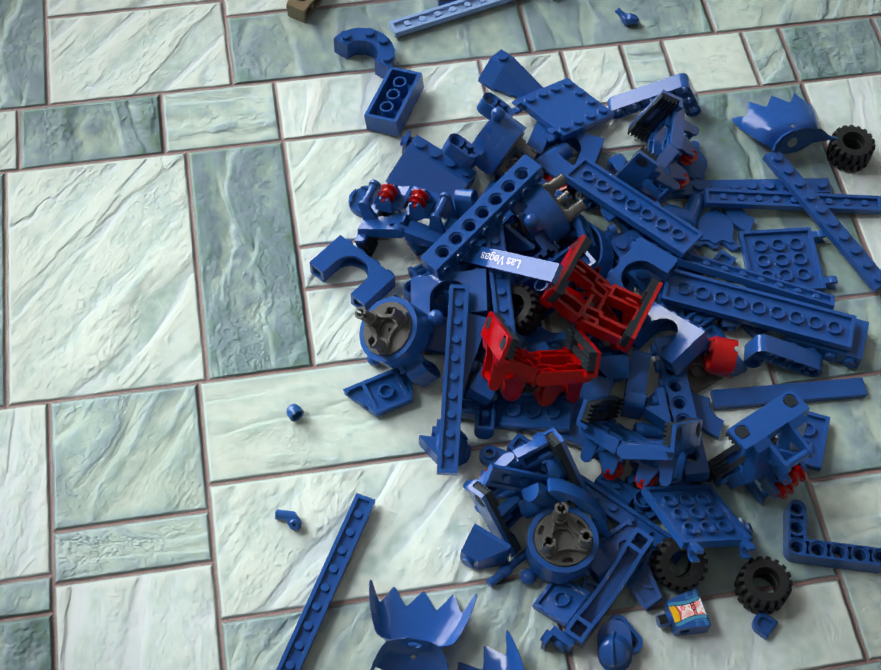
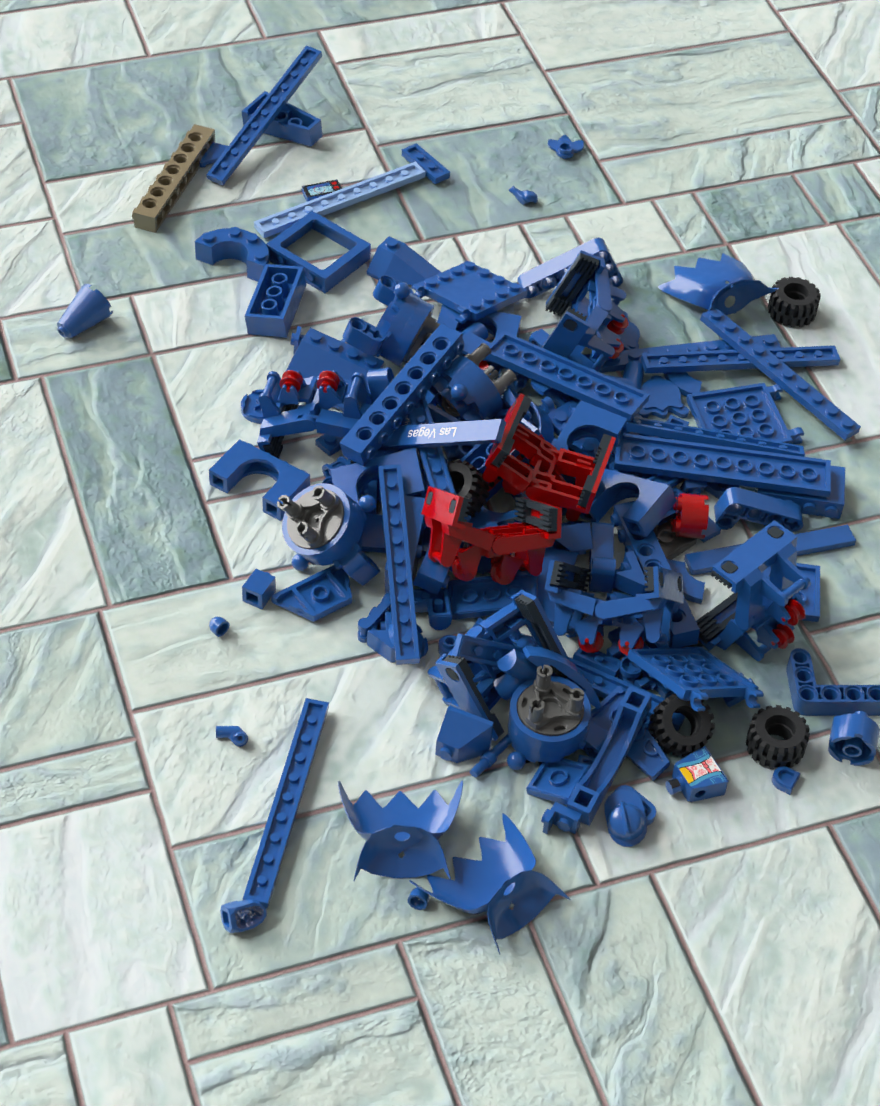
camera: 10 degrees left, 10 degrees down
none -> blue cone [57,284,113,338]
none -> blue brick [242,569,276,609]
none -> blue piece [266,211,371,294]
none -> blue plate [358,592,391,643]
none -> blue brick [828,711,880,766]

